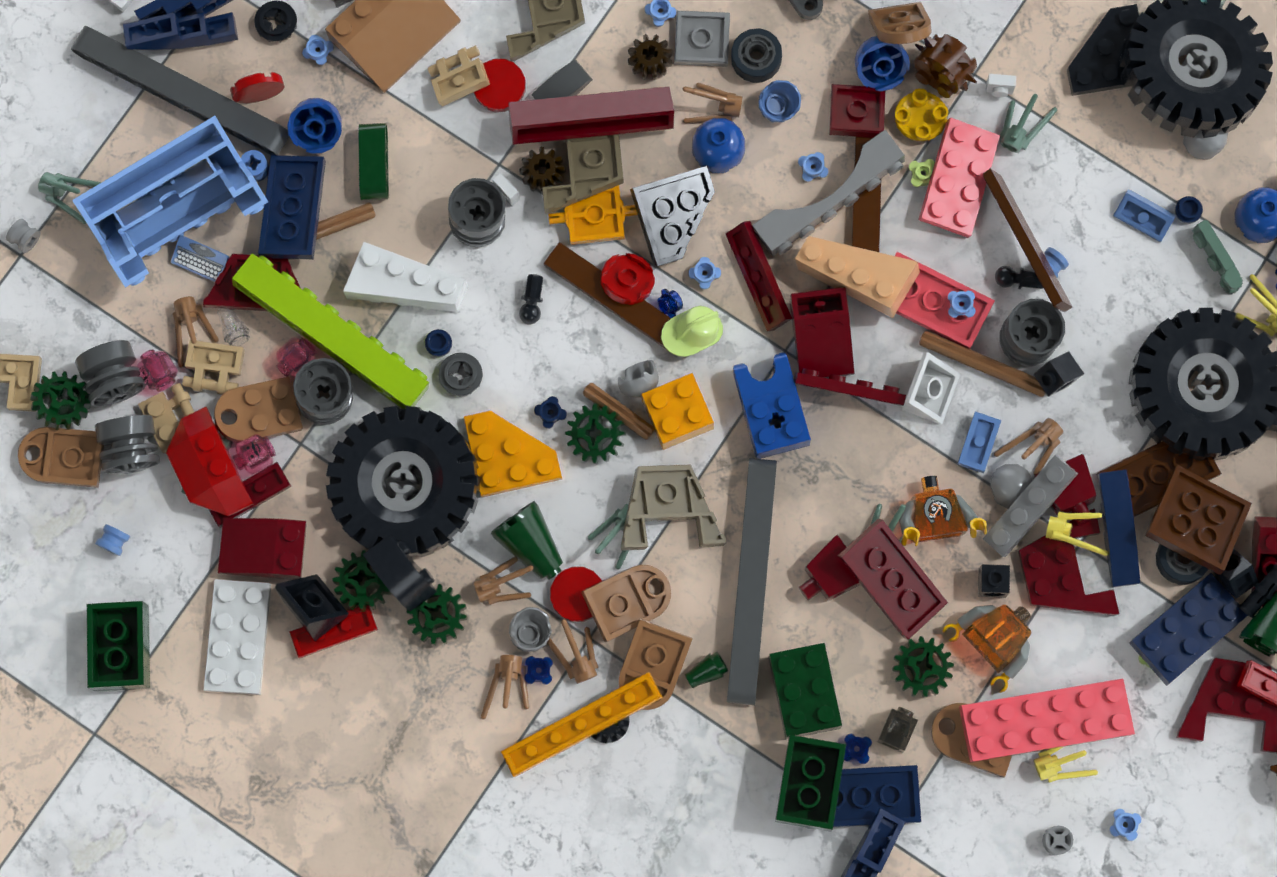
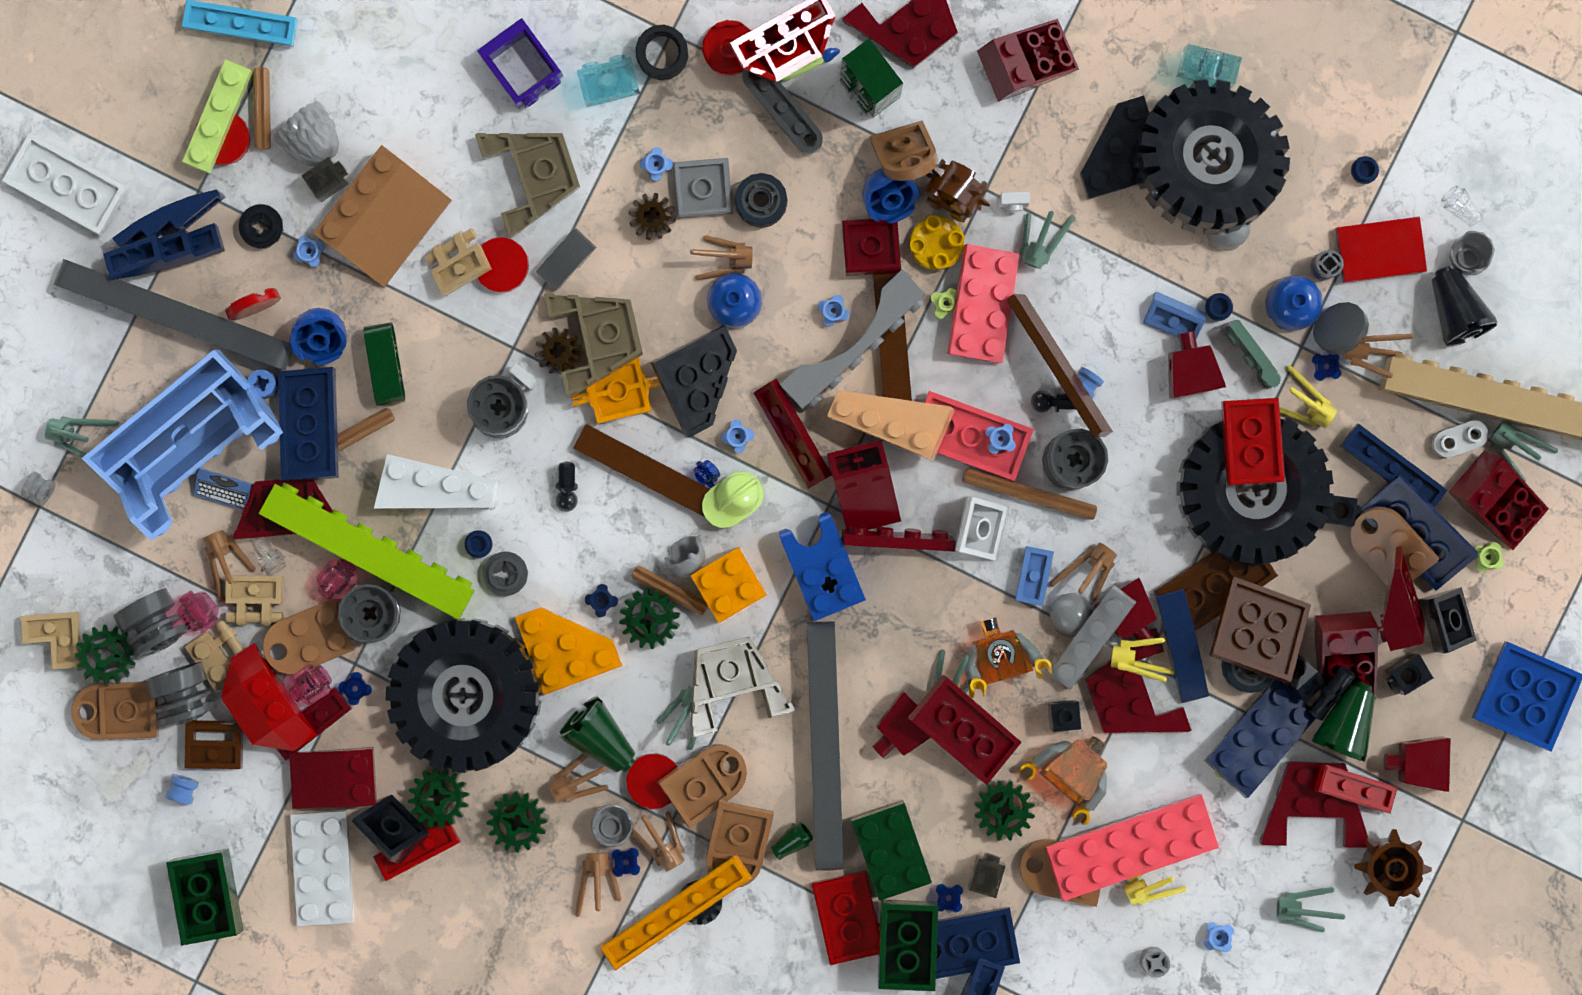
camera: 15 degrees left, 10 degrees up
black brick [363,535,437,612] -> none
brick [508,87,674,145] -> none
red tile [600,253,655,305] -> none
medium blue hair [758,80,801,122] -> none
black brick [1033,351,1084,397] -> none
none -> reddish brown plate [185,719,244,769]
none -> clear blue plate [338,672,372,705]
none -> red tile [811,870,879,965]
none -> dark red torso [1168,331,1226,398]
none -> red tile [1221,398,1285,486]
none -> sand green plant [1277,887,1345,932]

